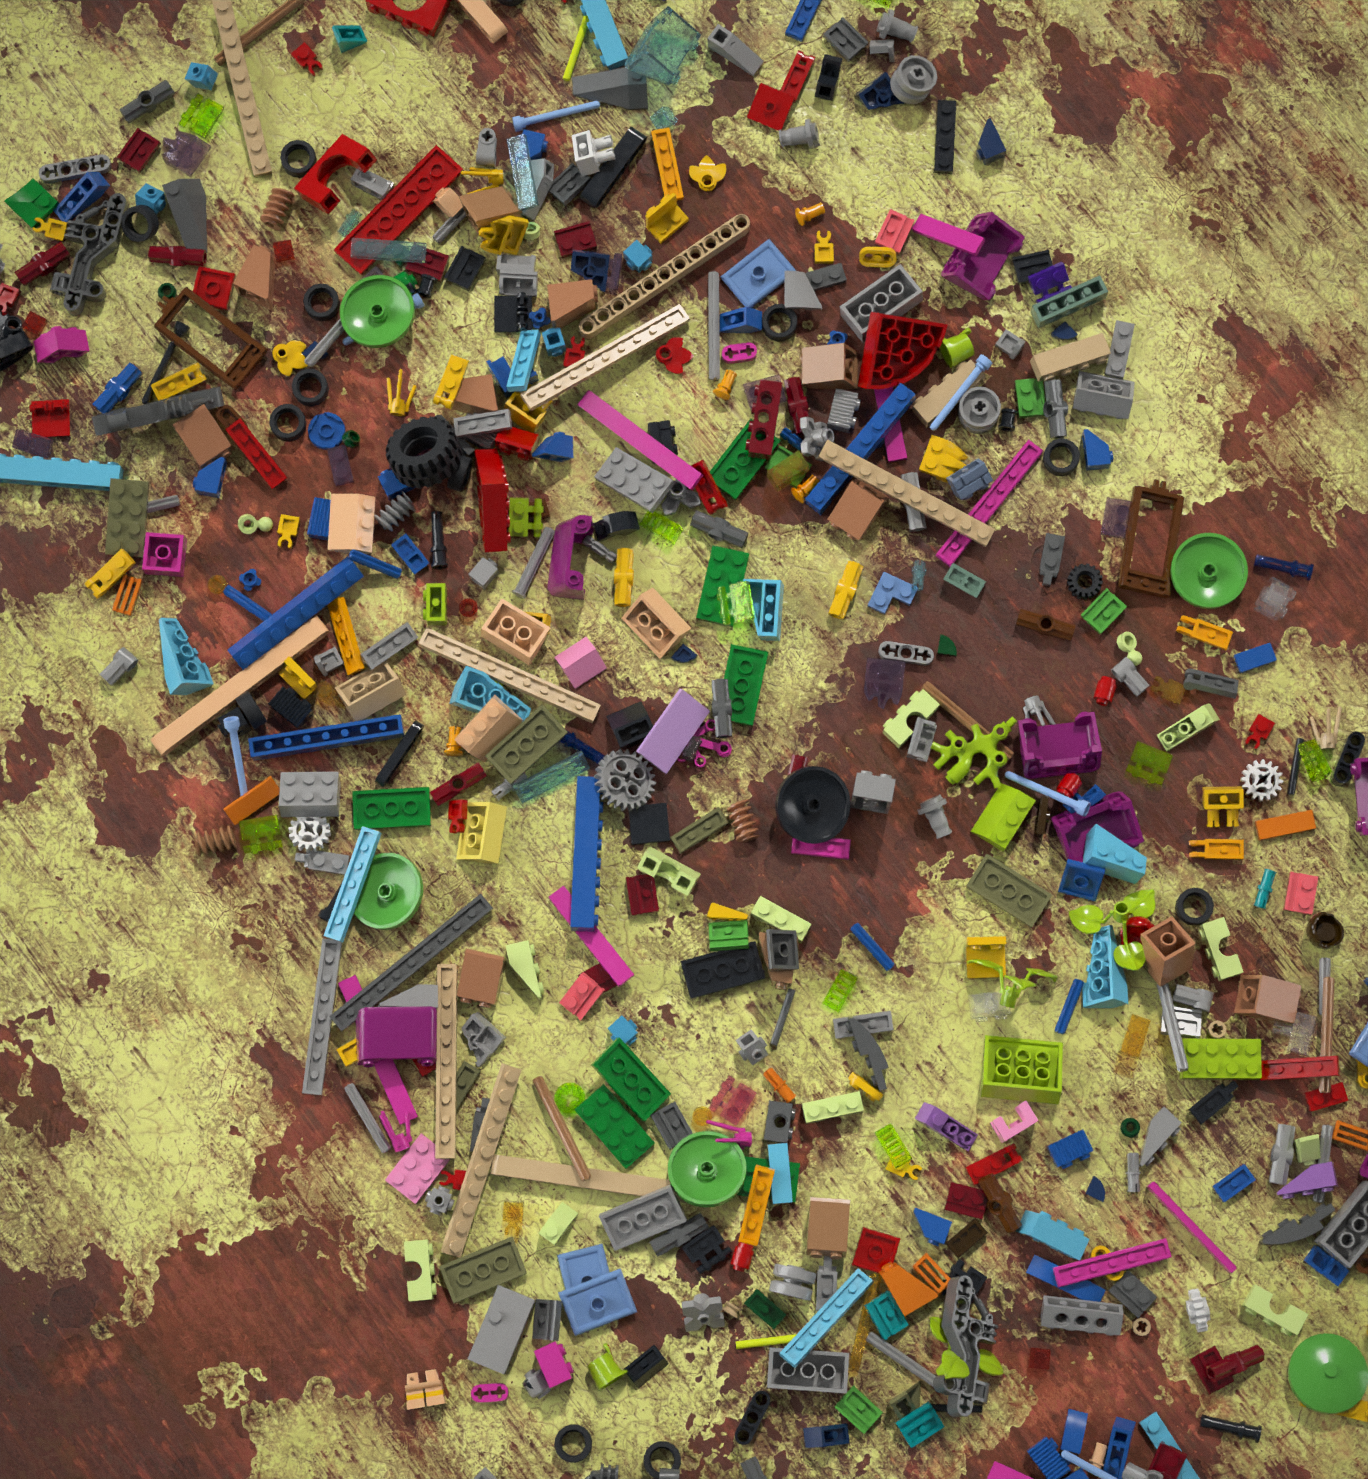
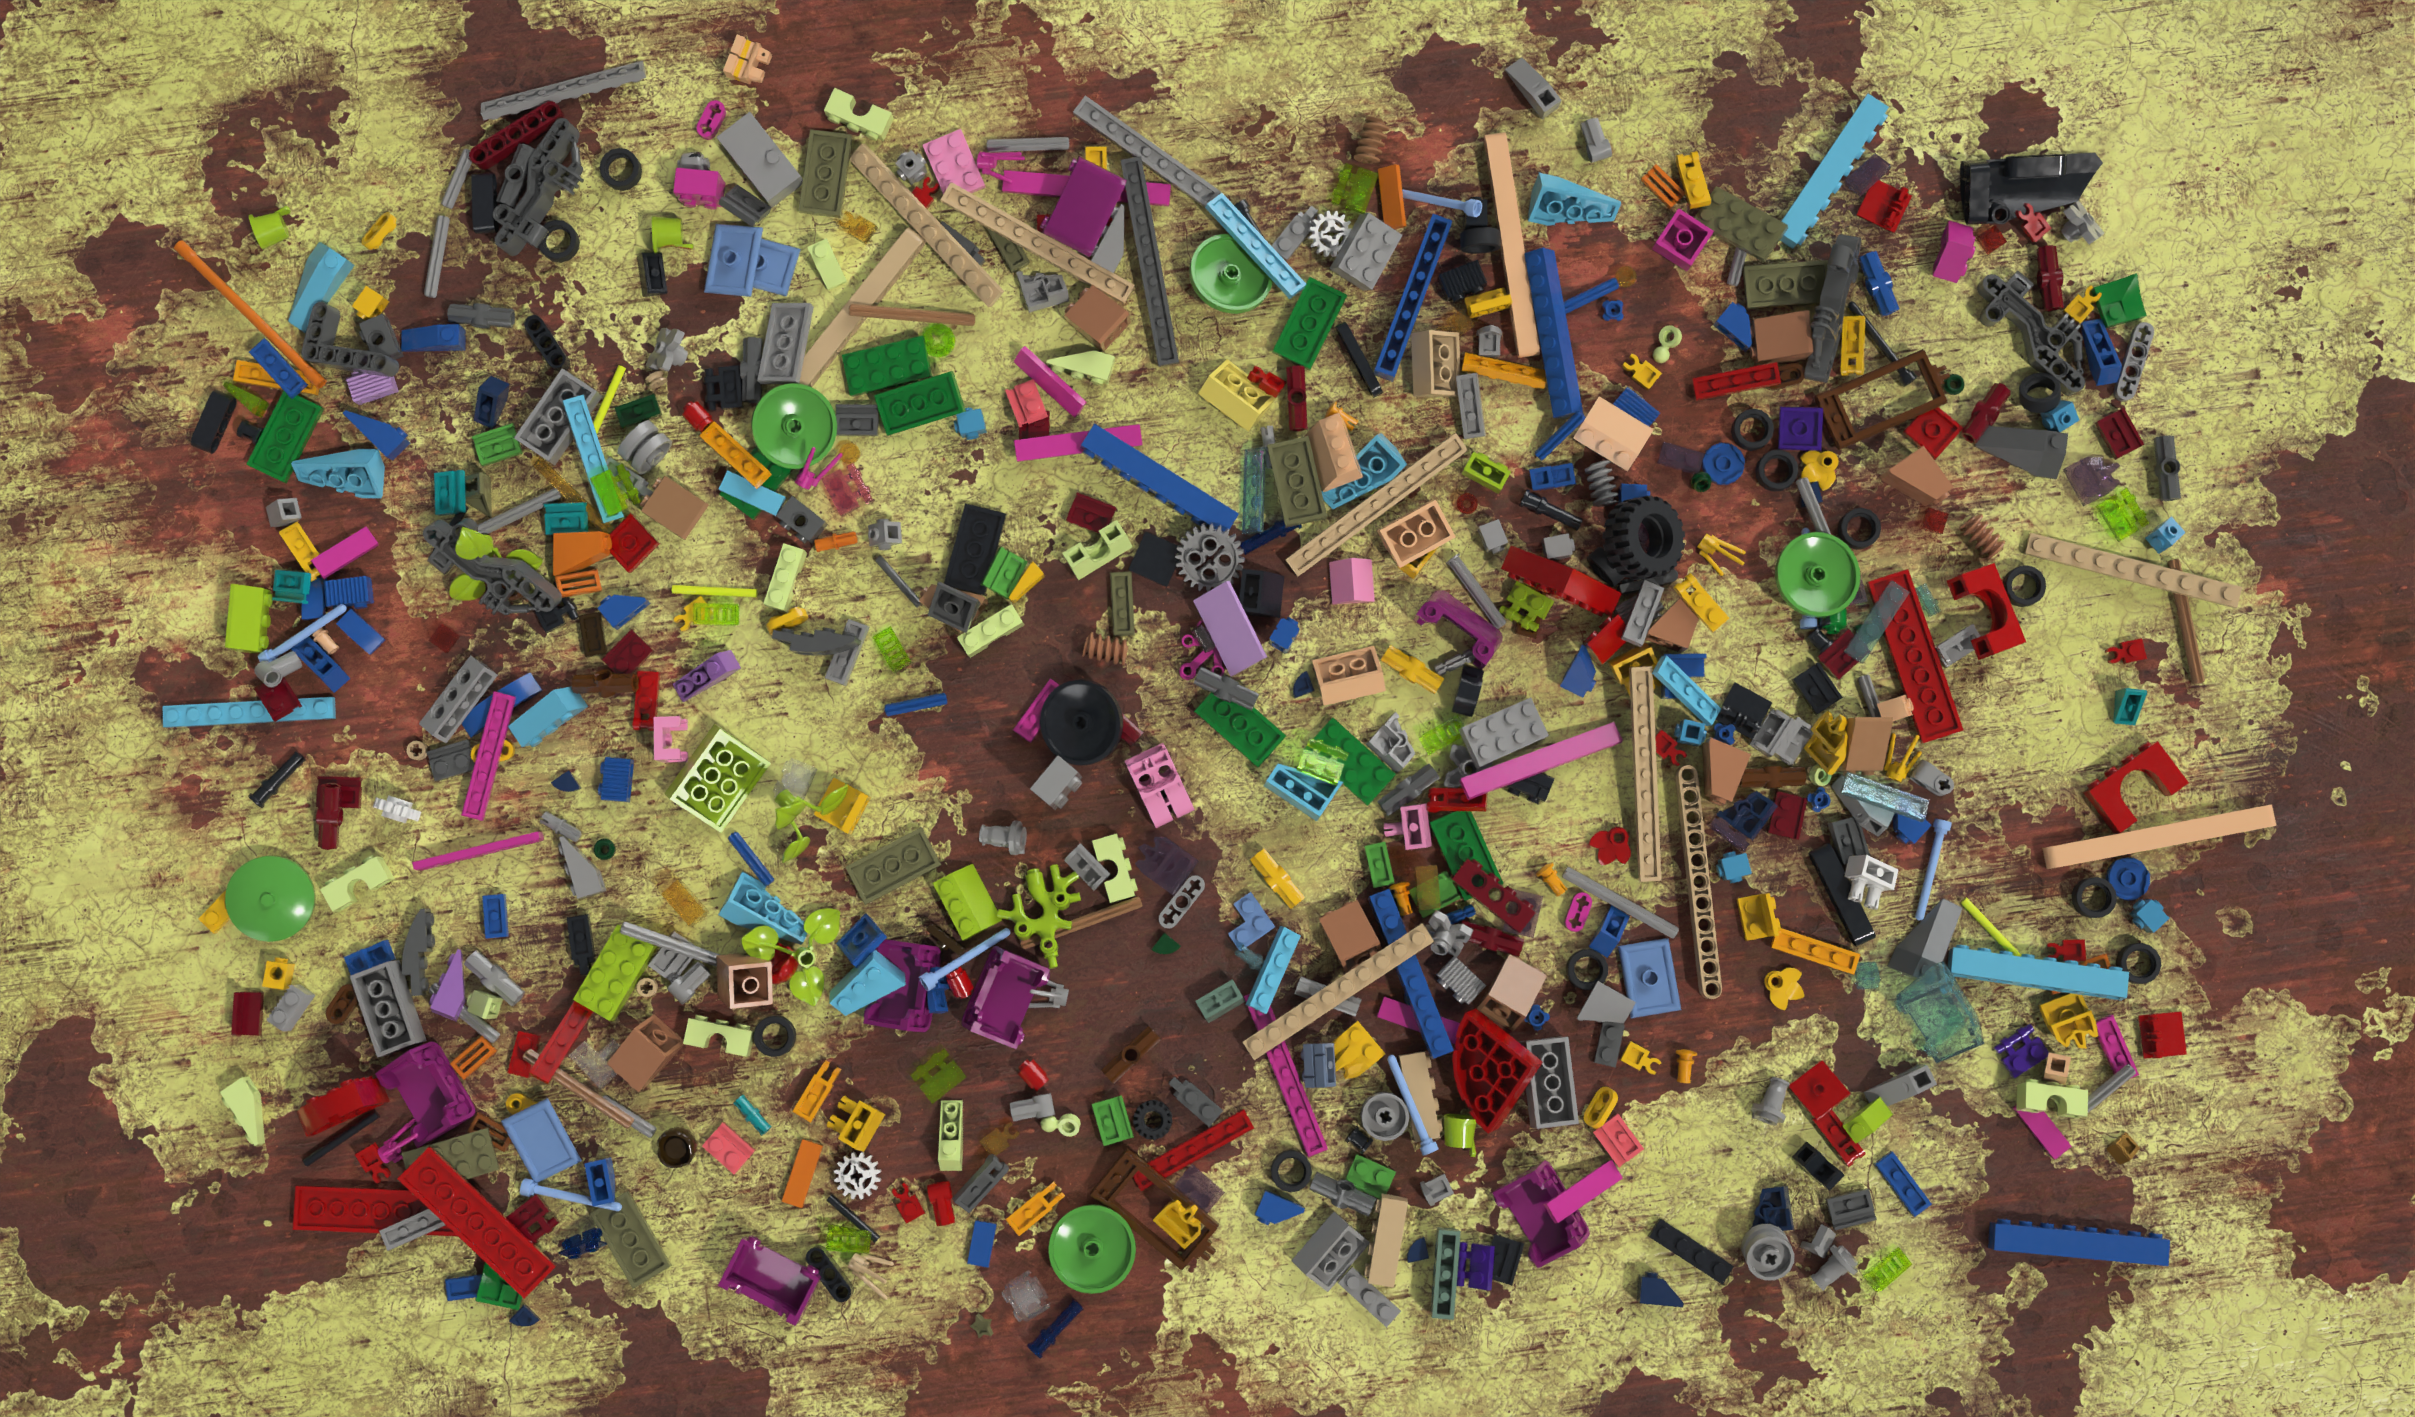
camera: 120 degrees right, 5 degrees up
none -> clear neon green plate [590,463,641,517]
none -> neon yellow bar [672,585,758,597]
none -> red piece [927,1180,955,1226]
none -> olive piece [970,1313,994,1338]
none -> dark pink tile [1014,346,1087,418]
none -> bright pink connector [1125,743,1195,828]
none -> red tile [1133,1109,1254,1191]
none -> yellow plate [1153,1200,1201,1249]
none -> medium azure plate [1246,926,1301,1014]
none -> blue brick [1269,617,1300,654]
none -> bright green plate [1364,842,1395,888]
none -> light grey slope [1366,712,1415,773]
none -> bright pink brick [1384,804,1432,850]
none -> light grey slope [1505,58,1562,120]
none -> light grey brick [1541,534,1575,561]
none -> reddish brown piece [1739,766,1806,789]
none -> olive plate [1743,260,1828,310]
none -> dark purple plate [1778,407,1823,451]
none -> blue plate [1807,787,1831,812]
none -> lime slope [1843,1096,1893,1144]

